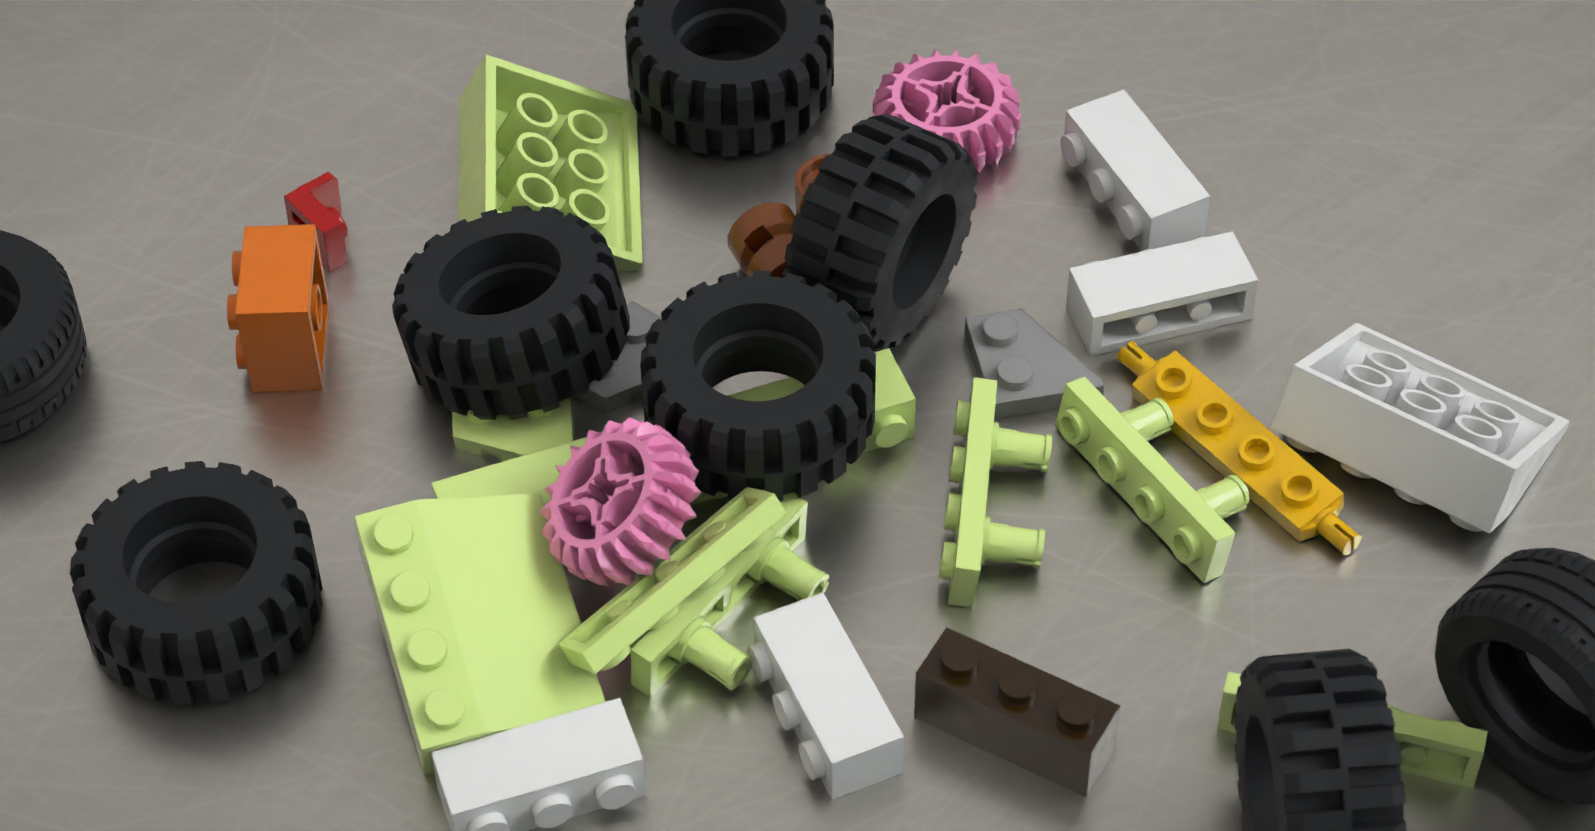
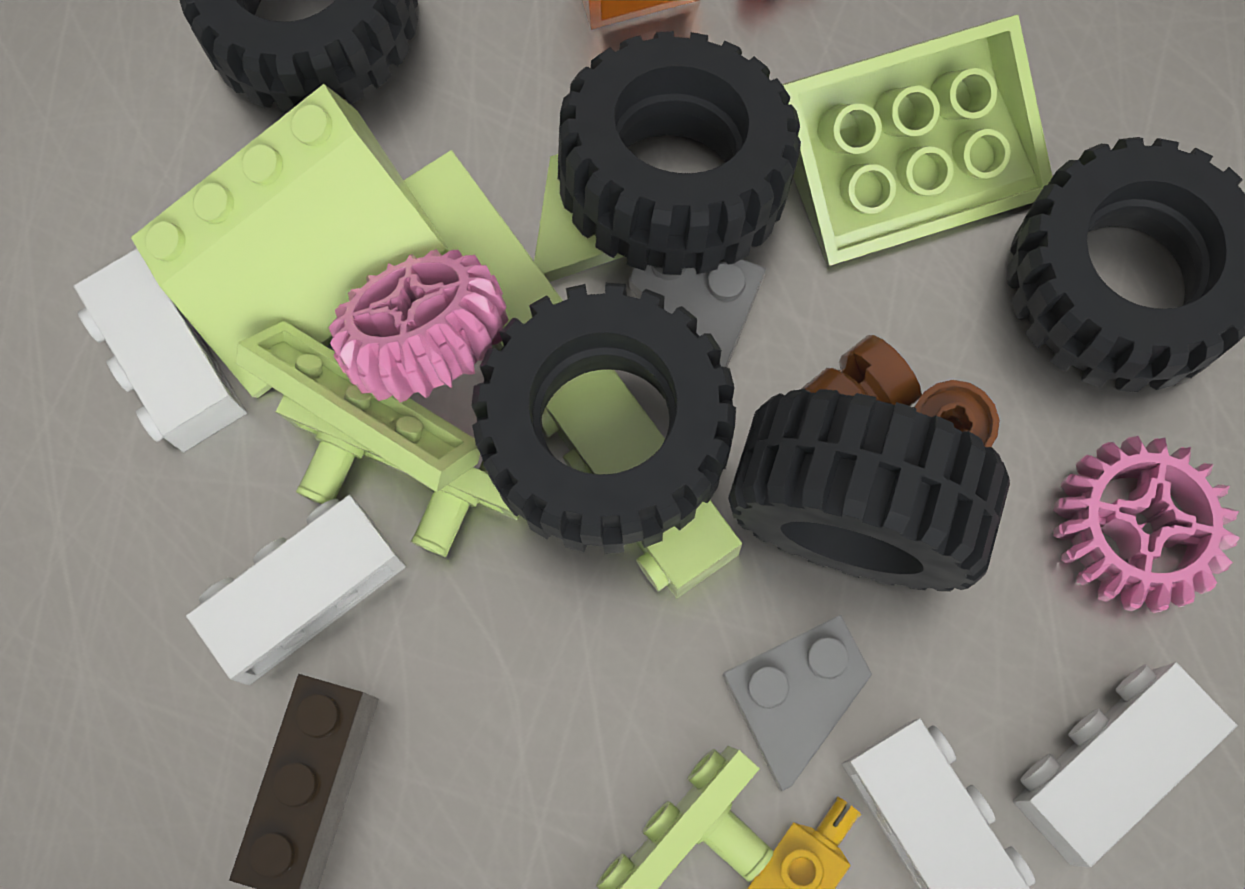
camera: 80 degrees right, 25 degrees up
yellowish green plate [939,377,1052,608] -> none

